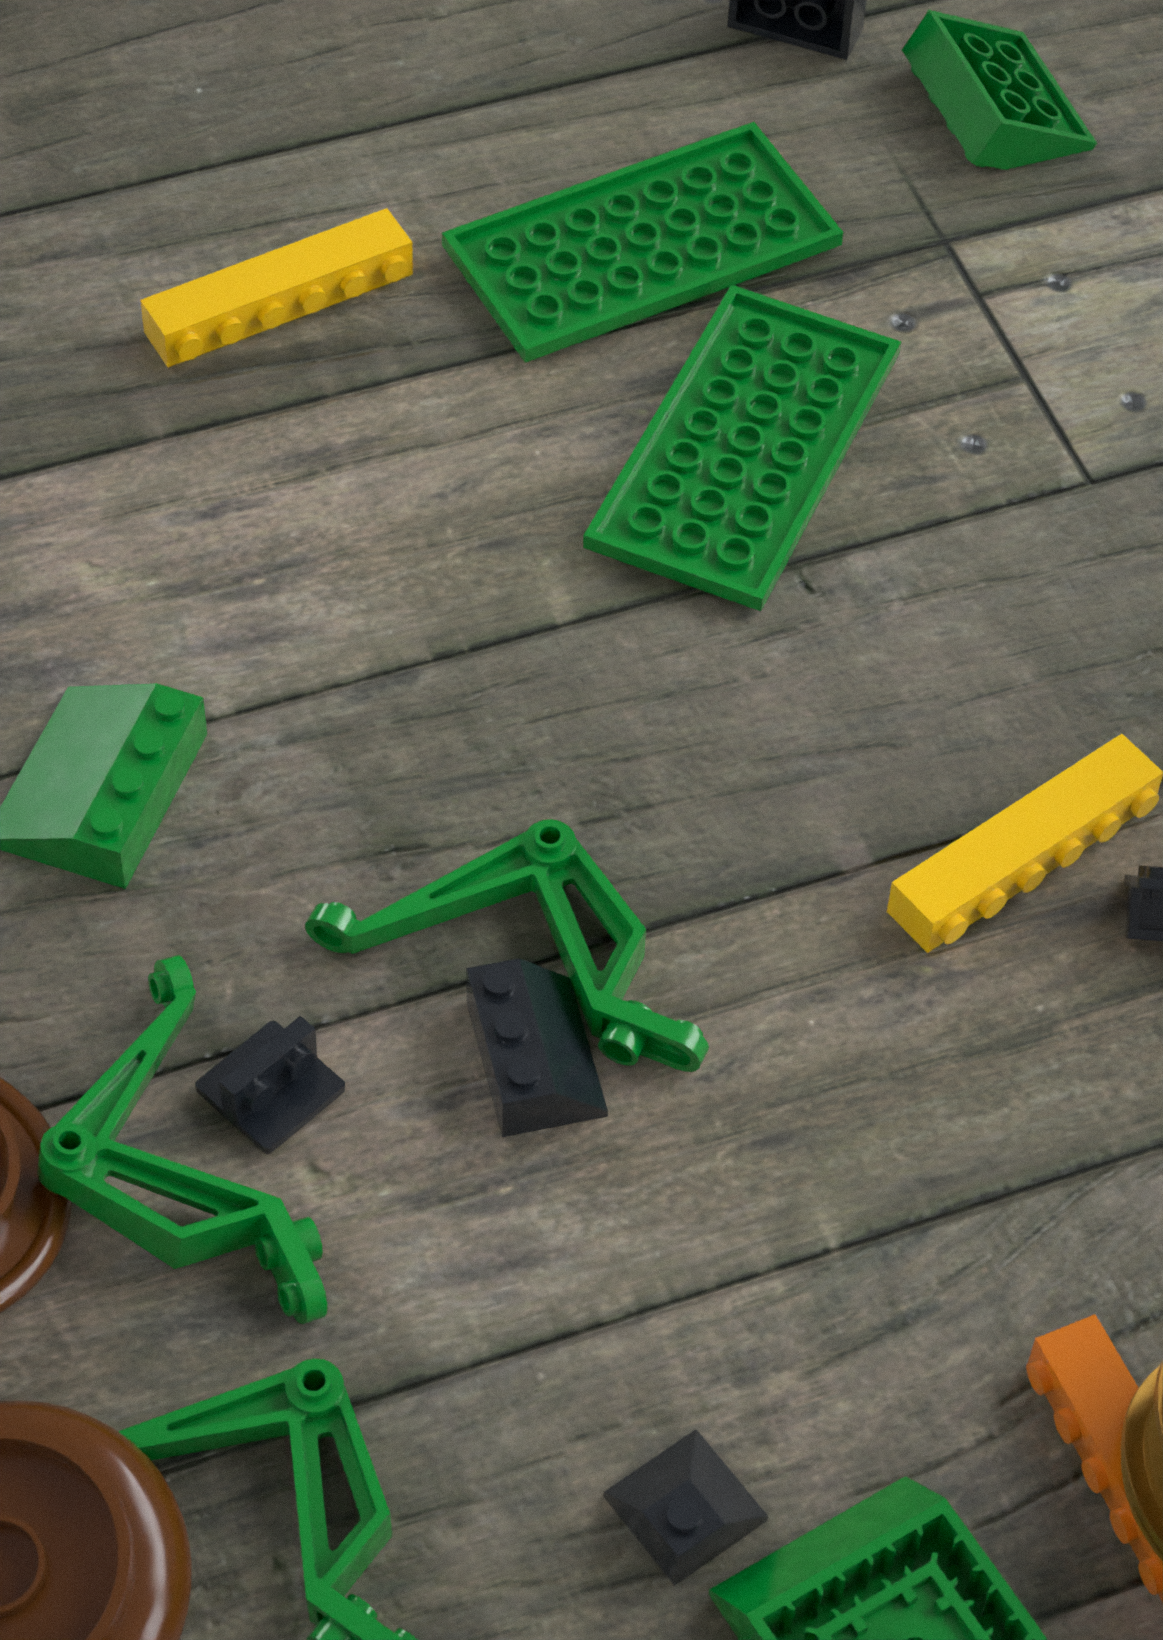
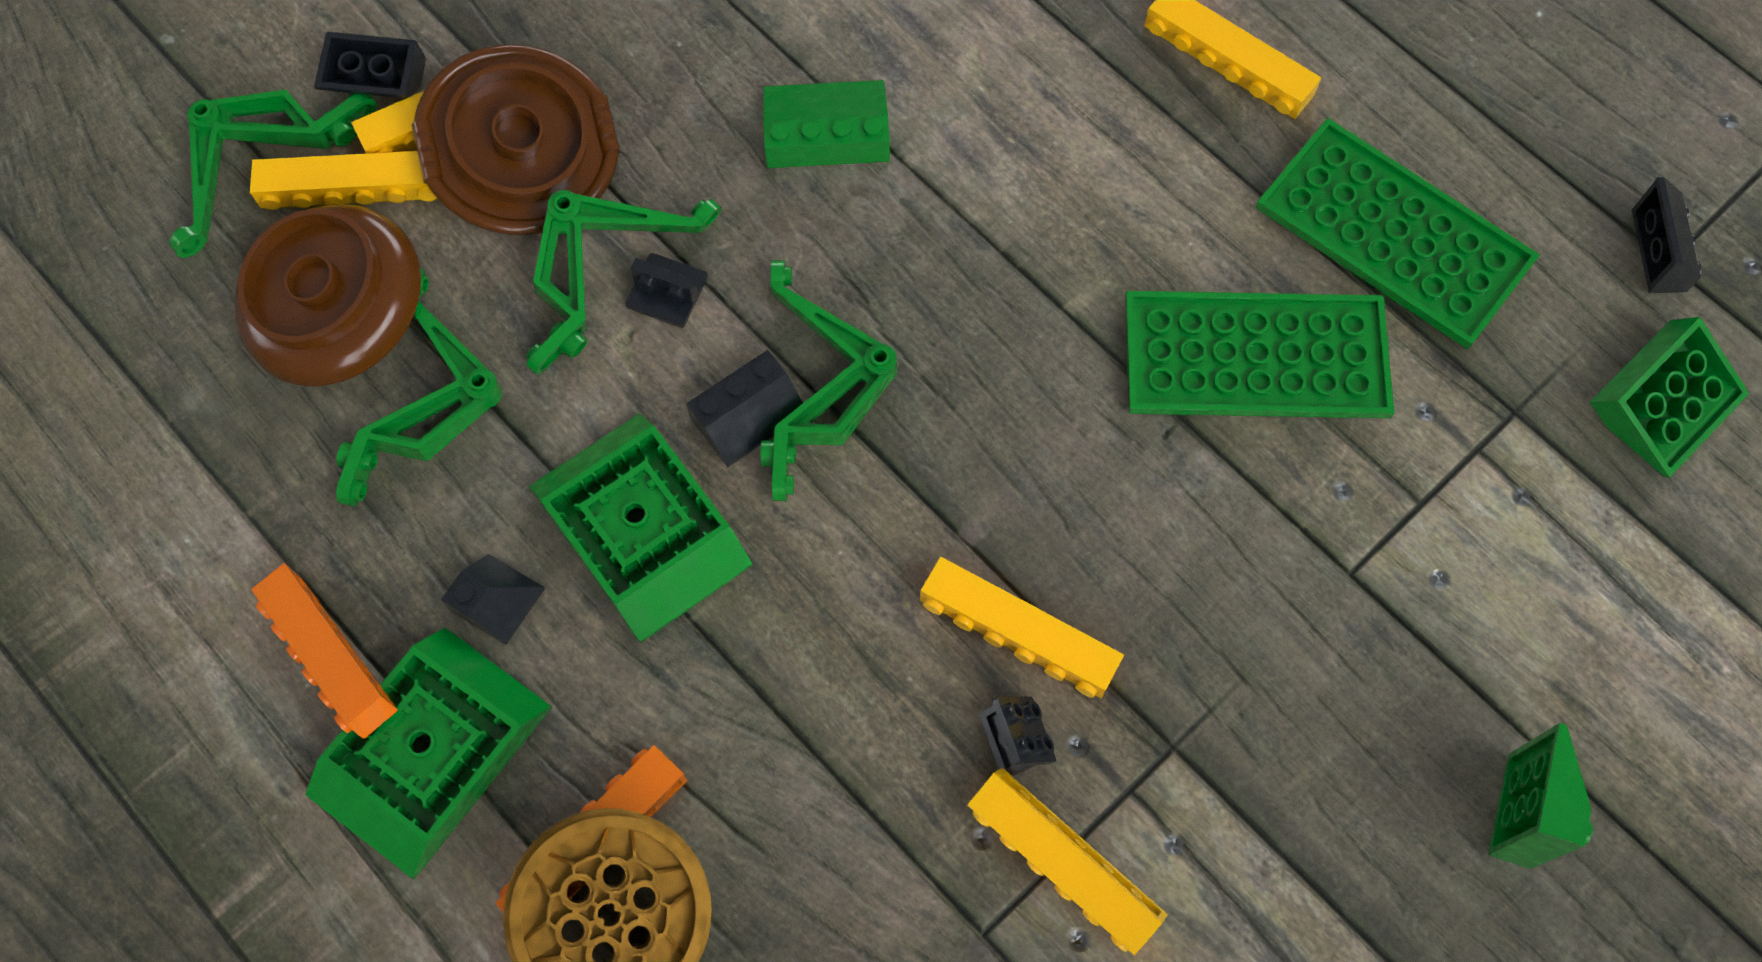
camera: 70 degrees right, 15 degrees up
none -> green slope [528,413,753,644]

